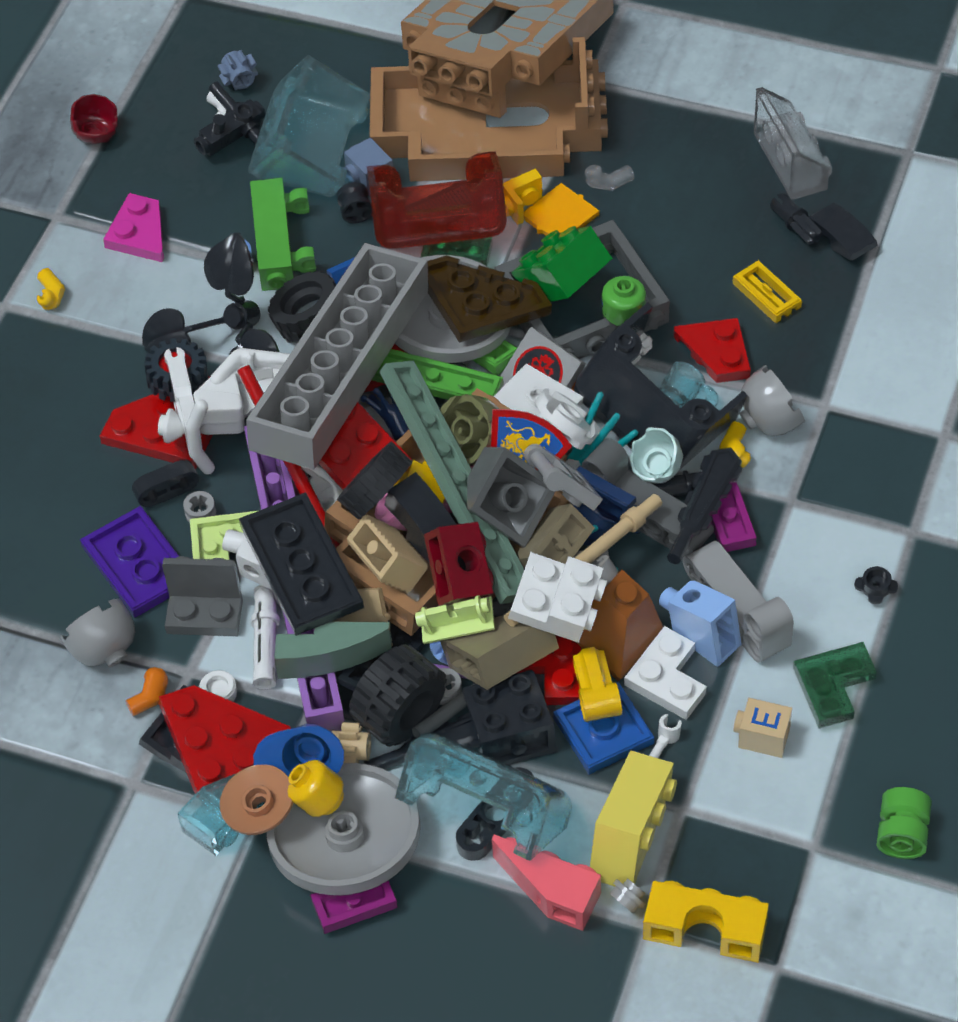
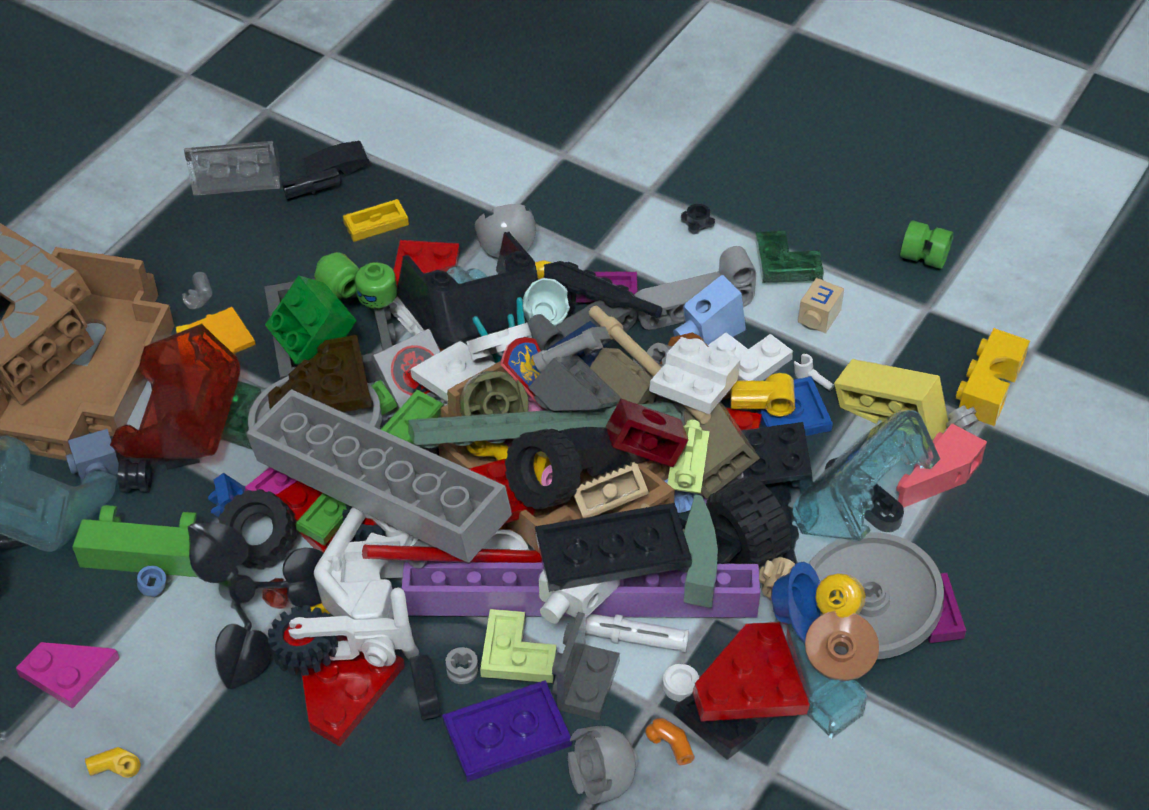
camera: 80 degrees left, 5 degrees down
none -> bright green head [314,252,359,299]

